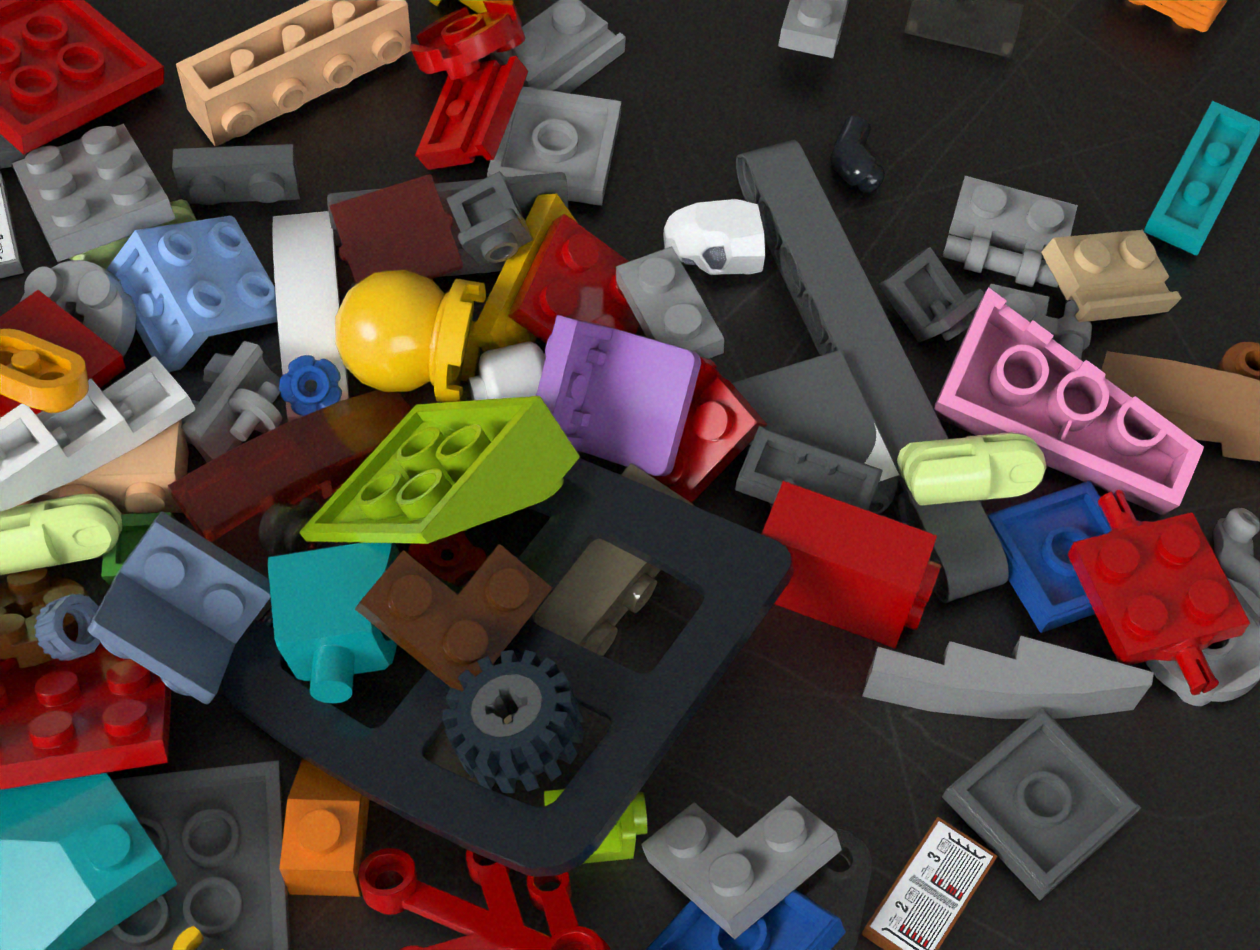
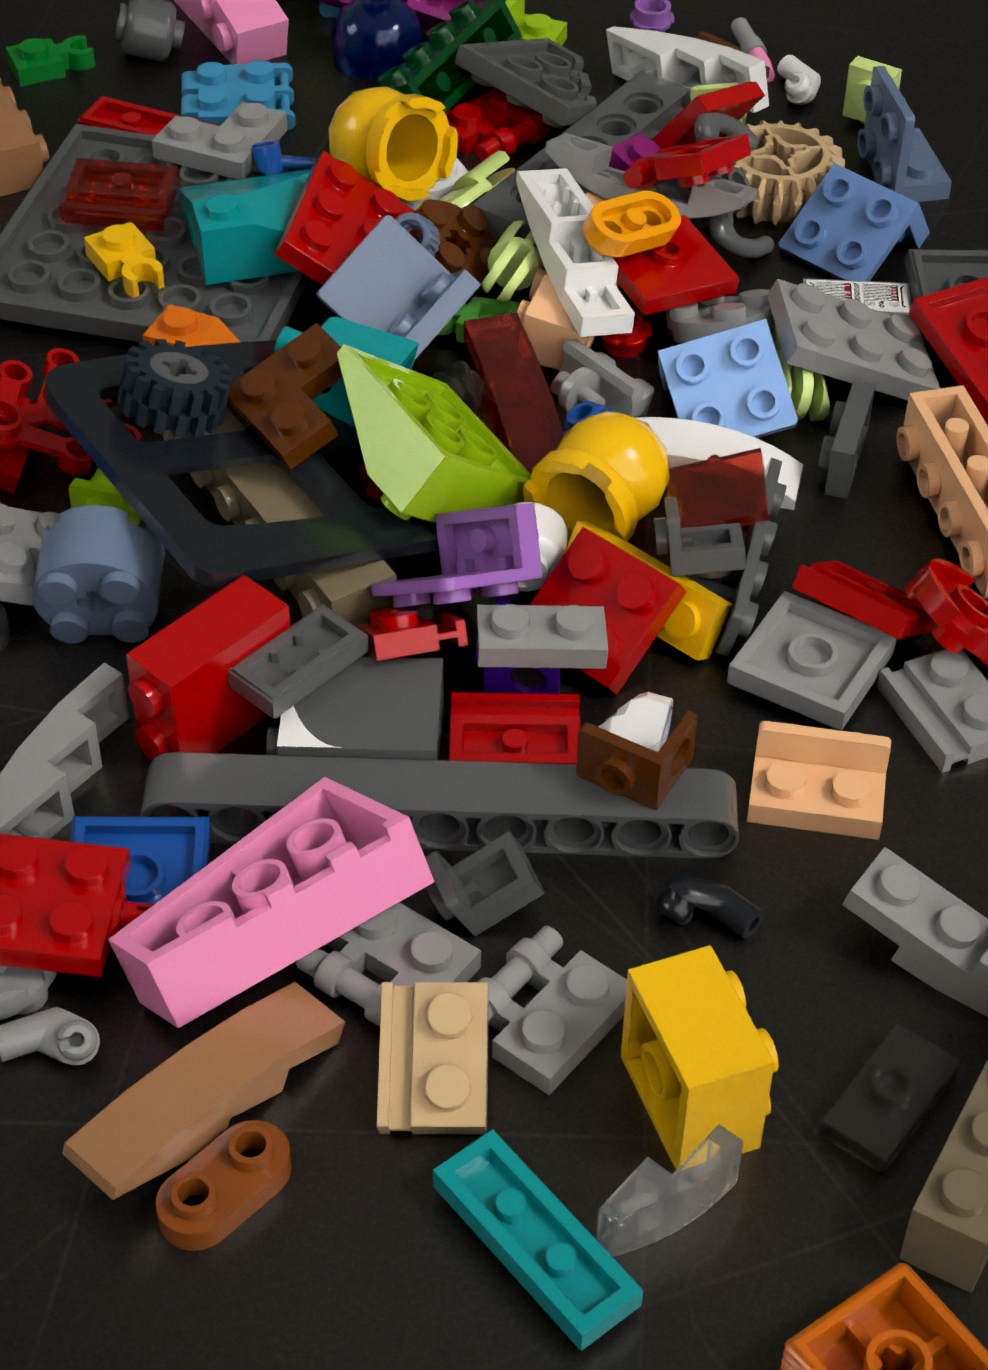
camera: 115 degrees right, 15 degrees down
yellowish green arm [897,432,1047,505] -> none
none -> sand blue brick [32,505,165,643]
none -> red plate [449,692,580,764]
none -> reddish brown bracket [576,710,698,810]
none -> clear slope [597,1124,744,1257]
none -> yellow brick [620,945,779,1174]
none -> light nougat bracket [747,721,891,840]

